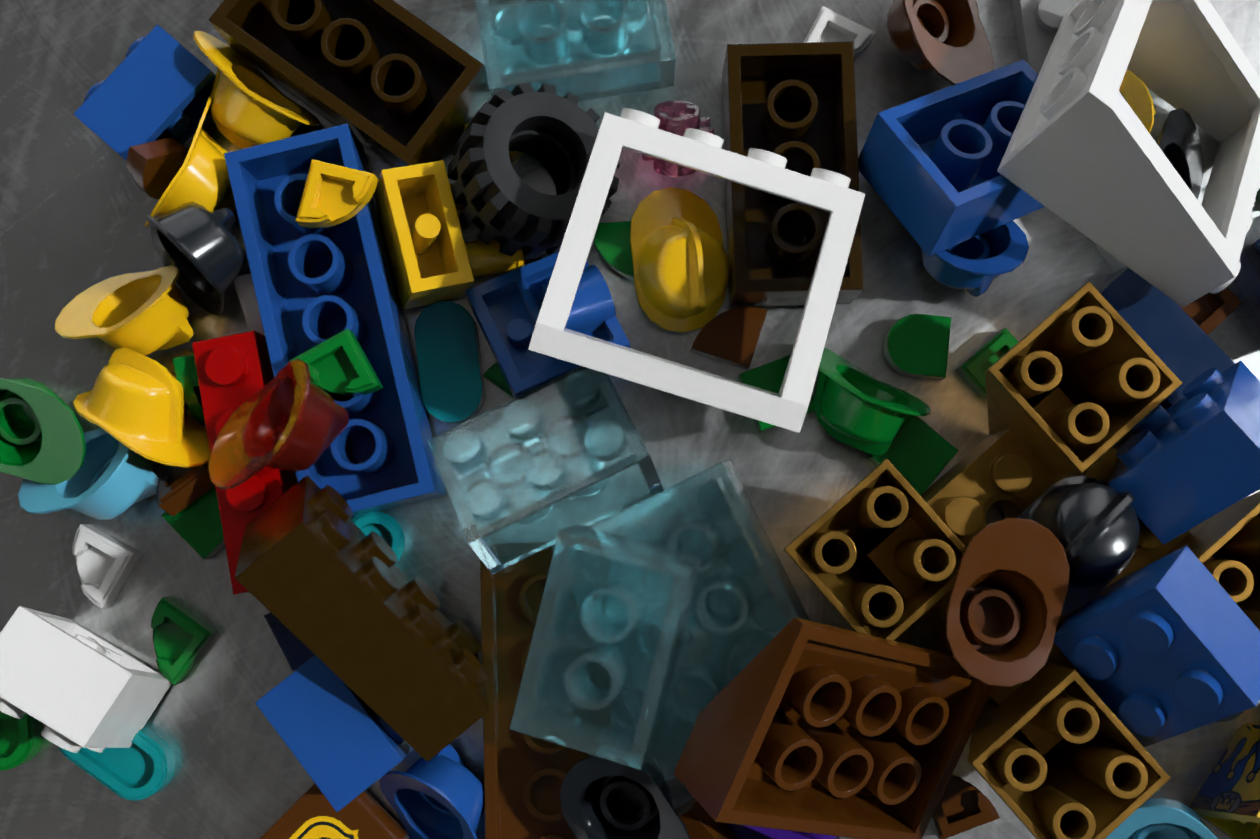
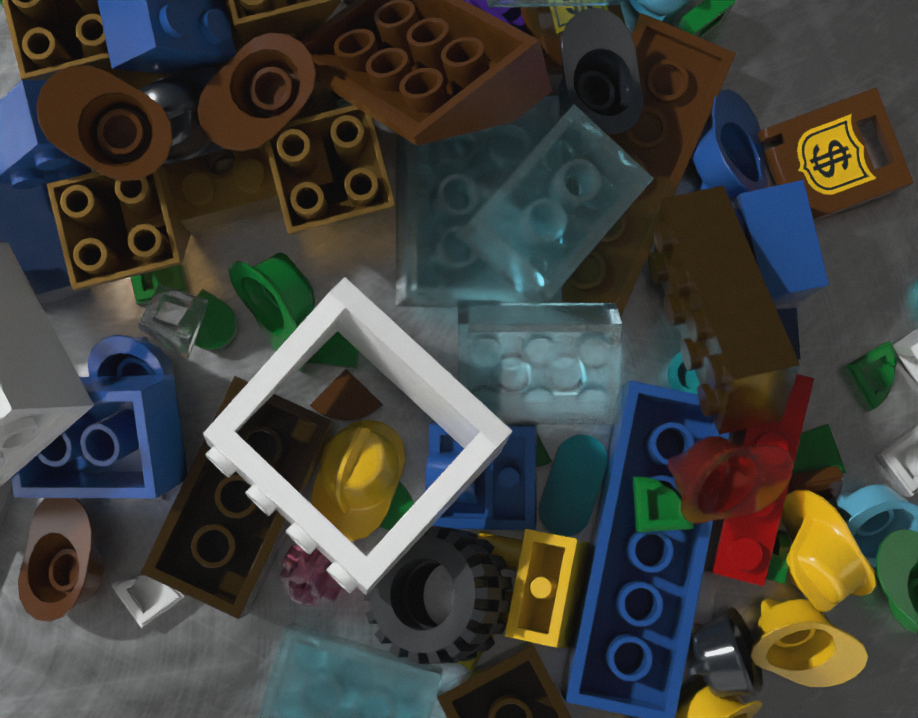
camera: 160 degrees left, 0 degrees up
yellow tile [295,159,379,228] -> none
green tile [867,415,959,496] -> none
none -> reddish brown piece [36,65,173,181]
none -> clear slope [138,285,208,359]

